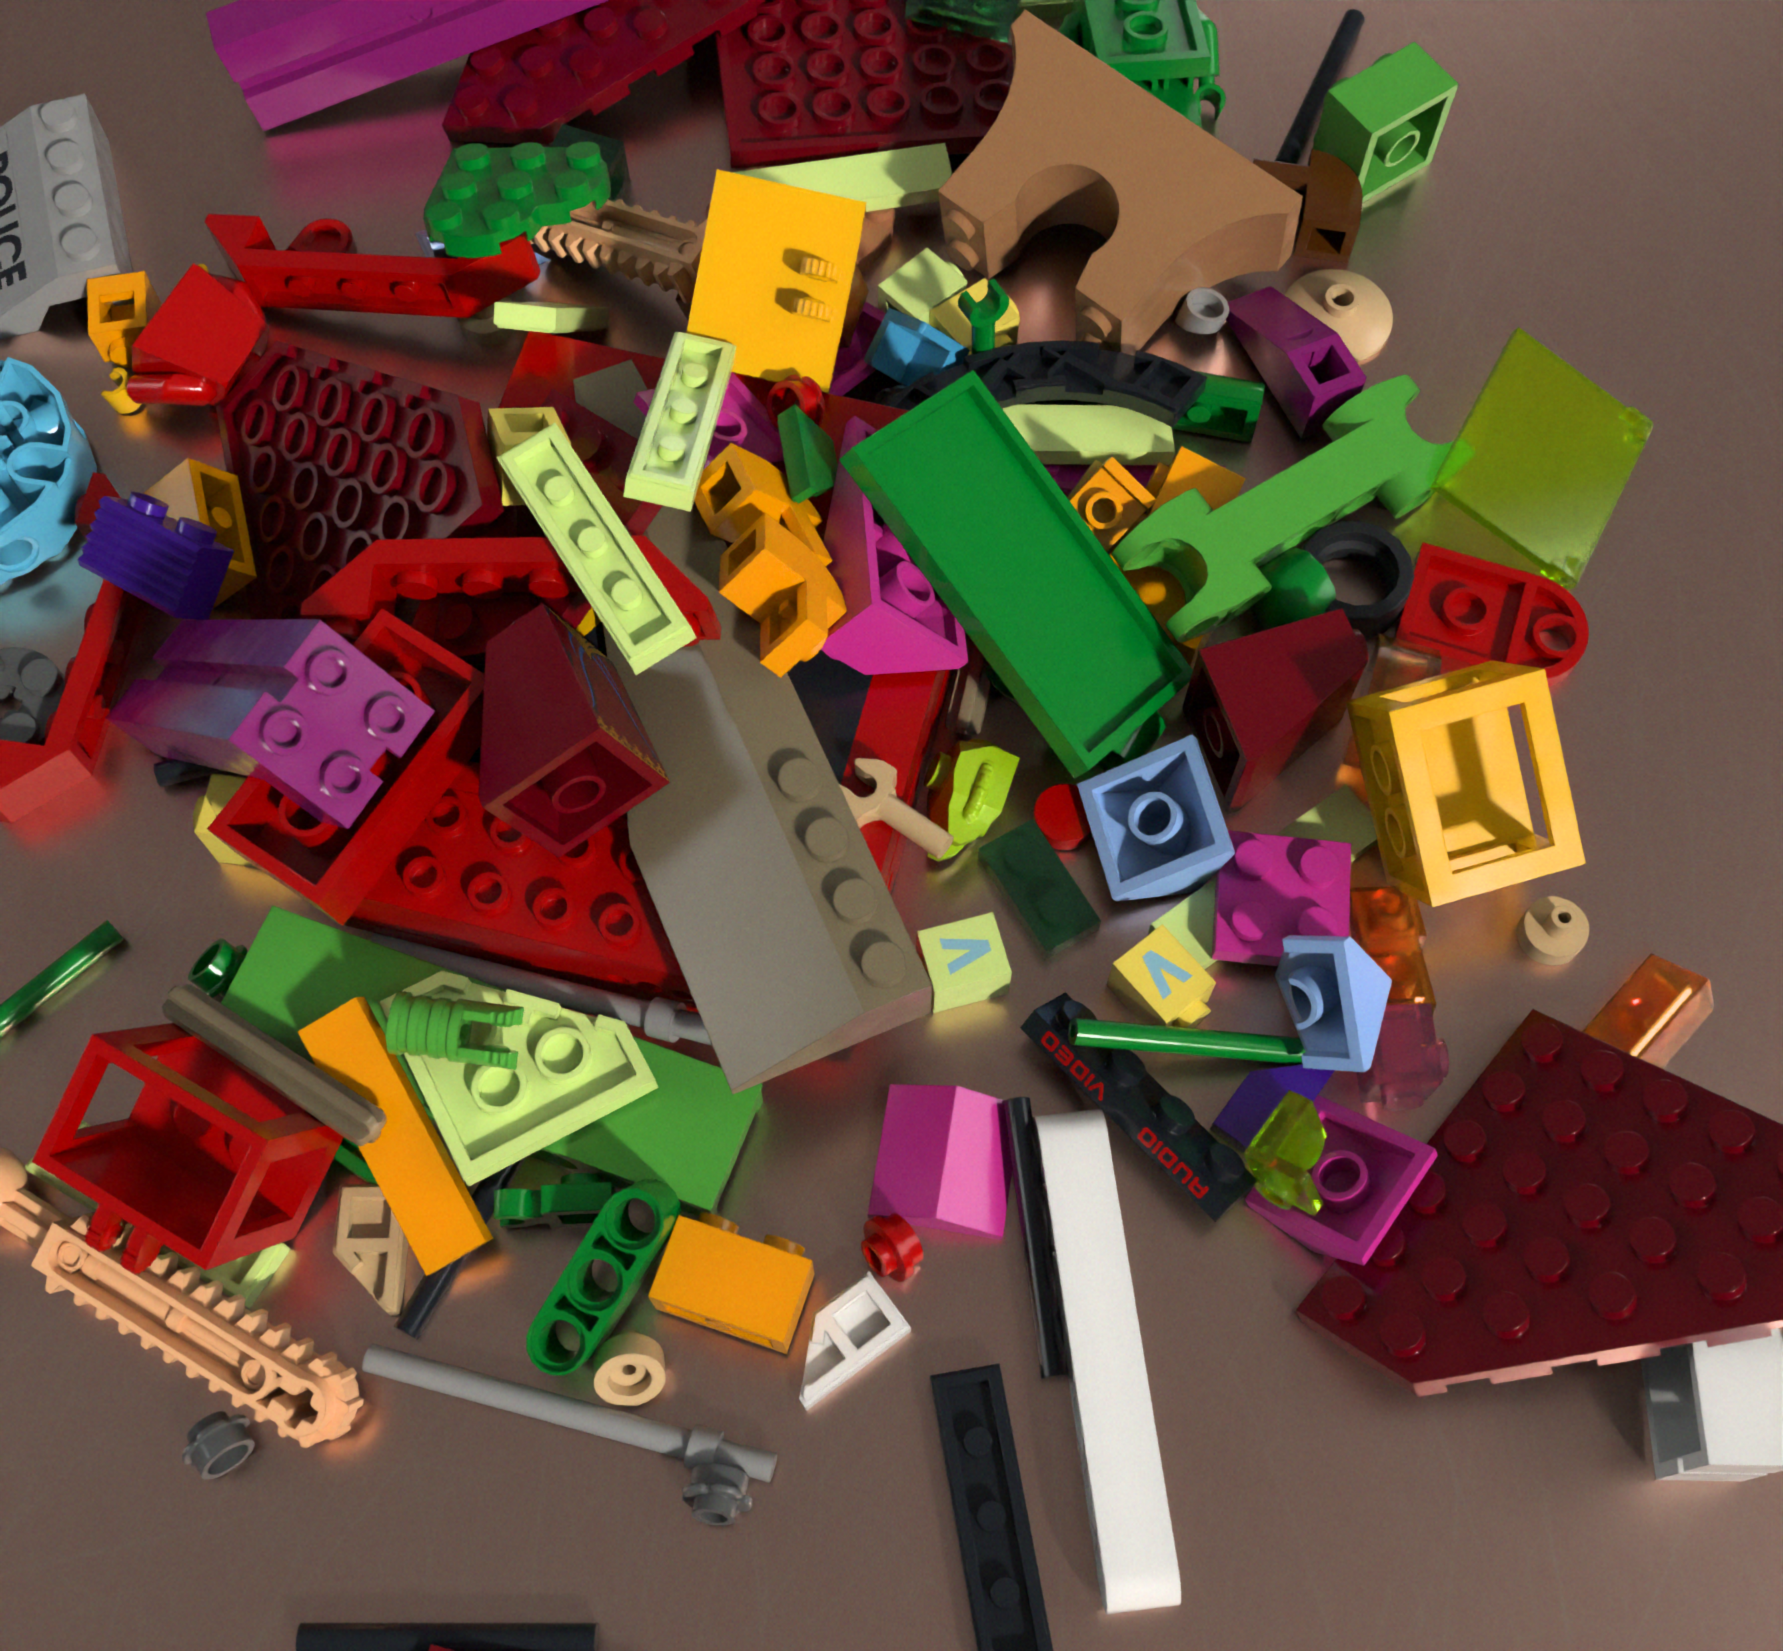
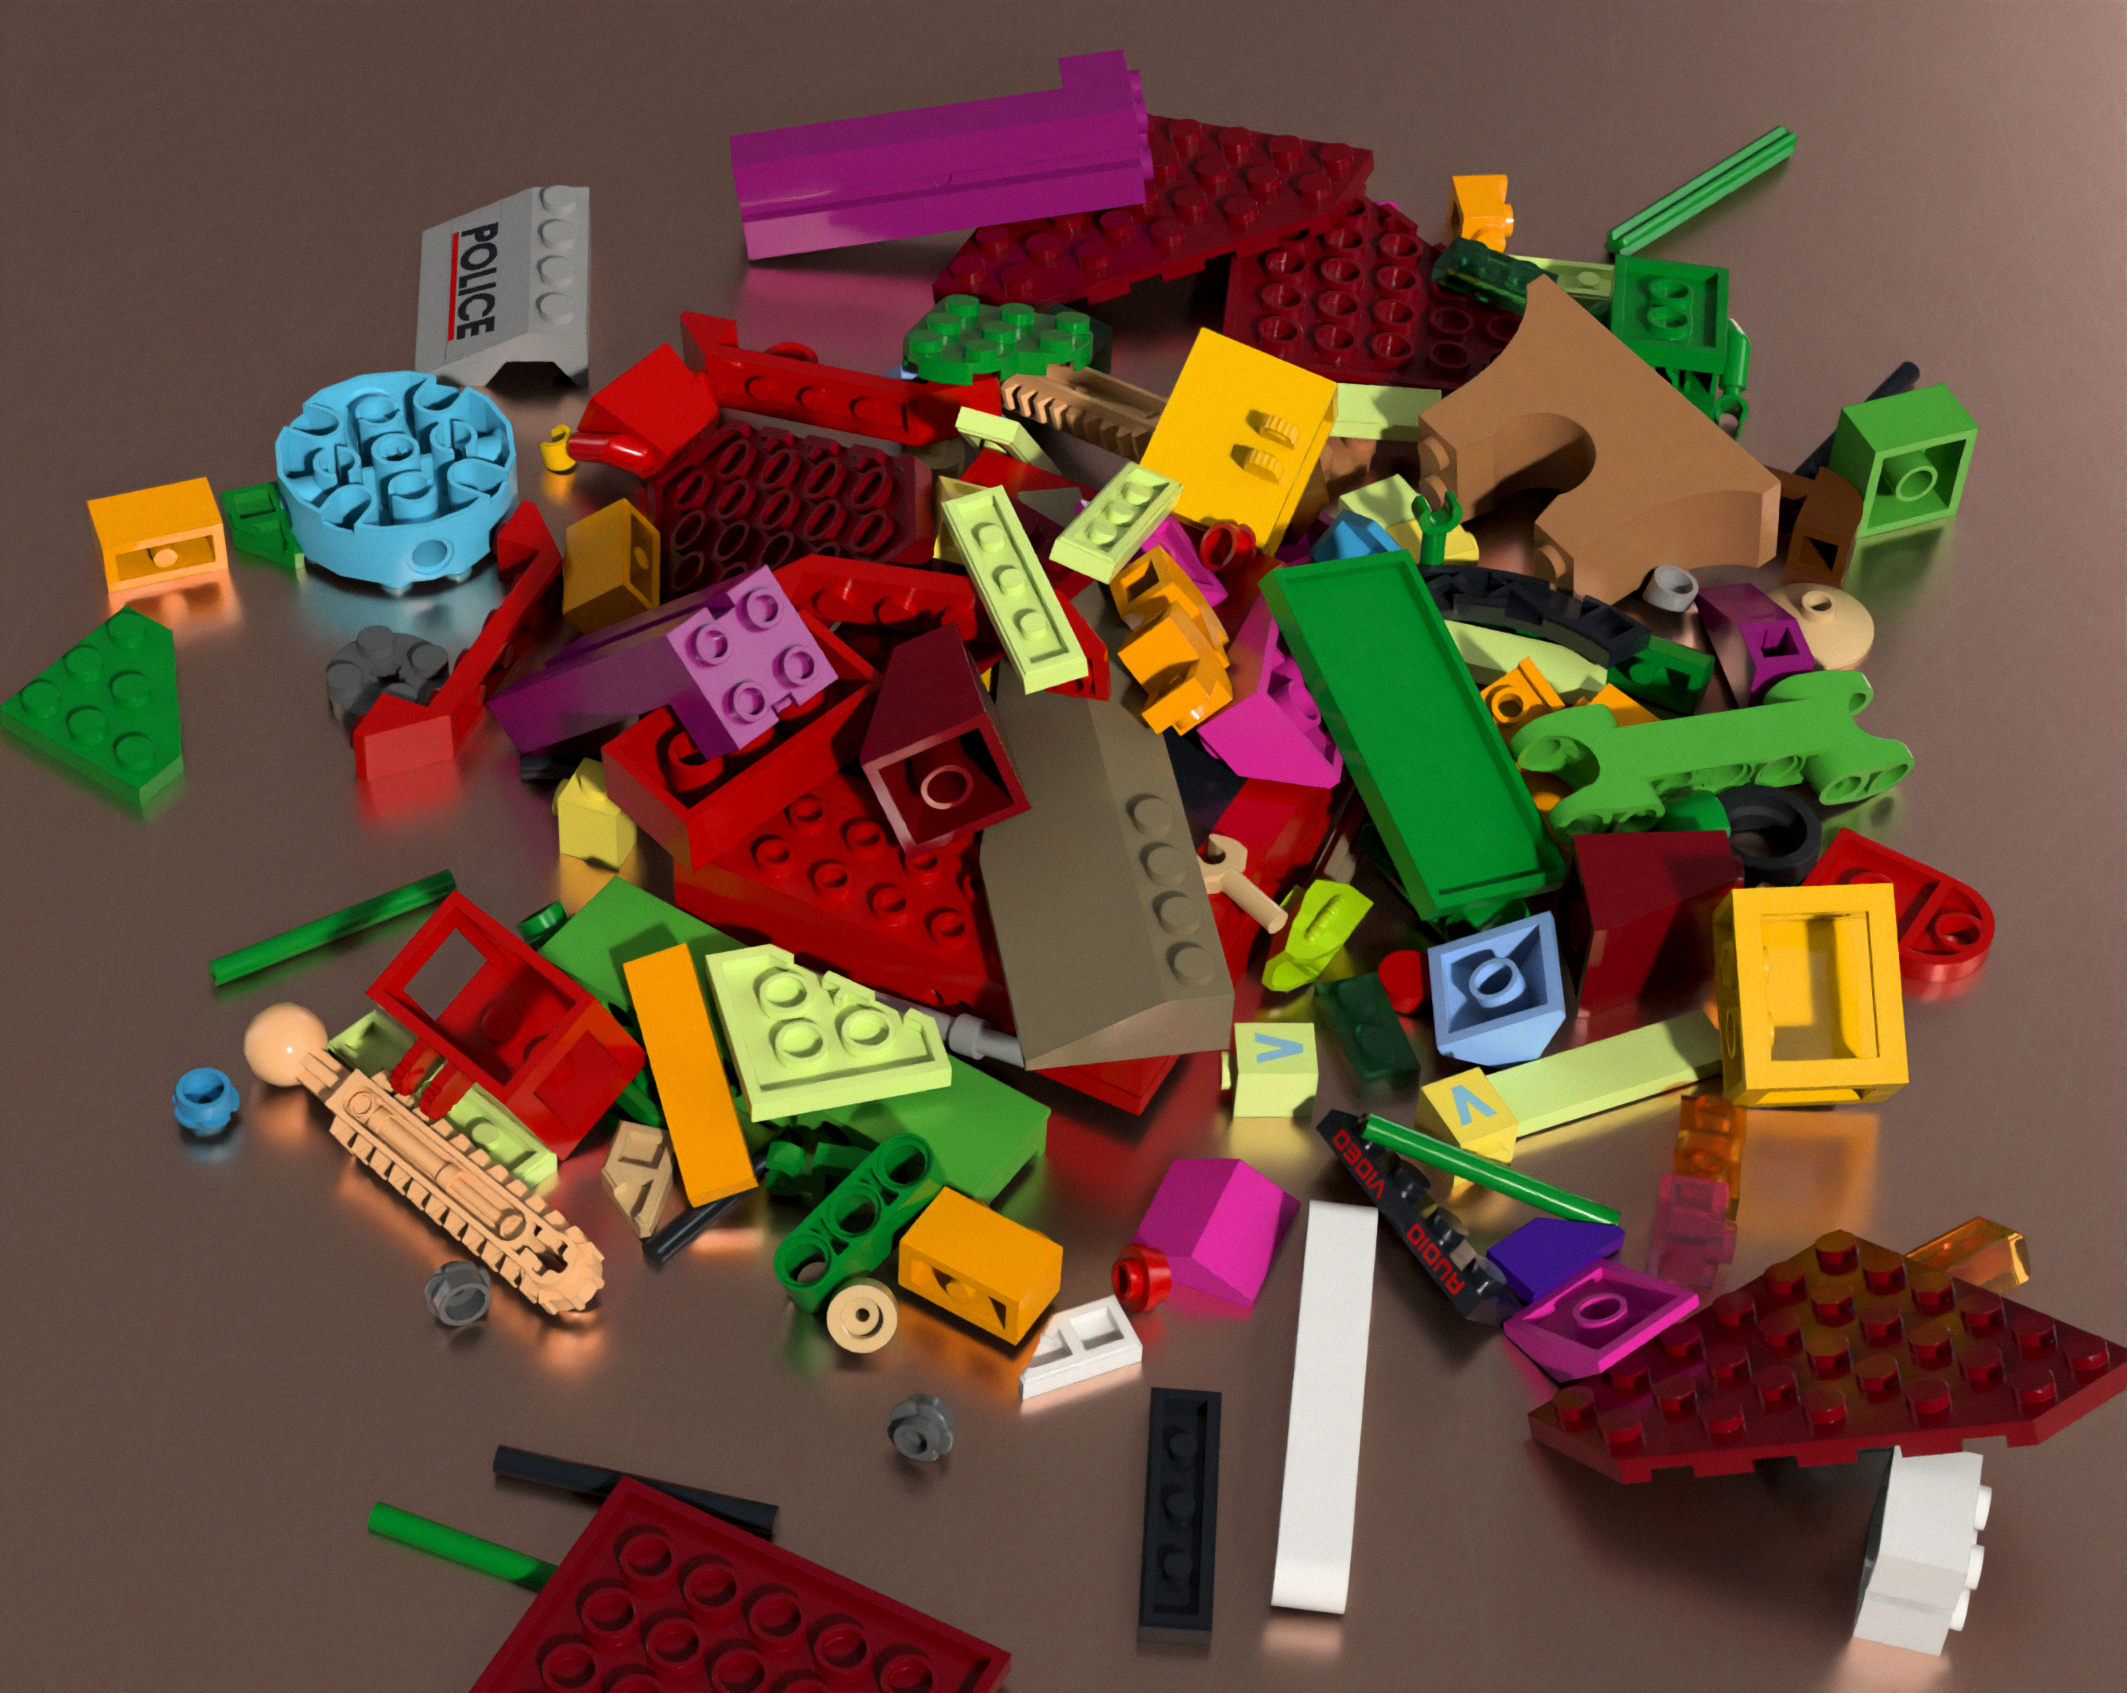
camera: 10 degrees right, 20 degrees down
dark purple brick [77,492,234,620] -> none
light orange brick [87,271,162,368] -> none
dark tan axle [162,984,387,1146] -> none
light grey bar [362,1344,777,1483] -> none
bright green hinge [386,991,524,1070] -> none
green tile [777,404,838,504] -> none
black bar [1003,1097,1069,1379] -> none
dark pink plate [1212,830,1351,966] -> none
clear neon green bracket [1243,1090,1327,1216] -> none
light blue slope [1274,935,1392,1072] -> none
clear neon green piece [1430,327,1654,589] -> none
tan tile [1517,896,1589,966] -> none

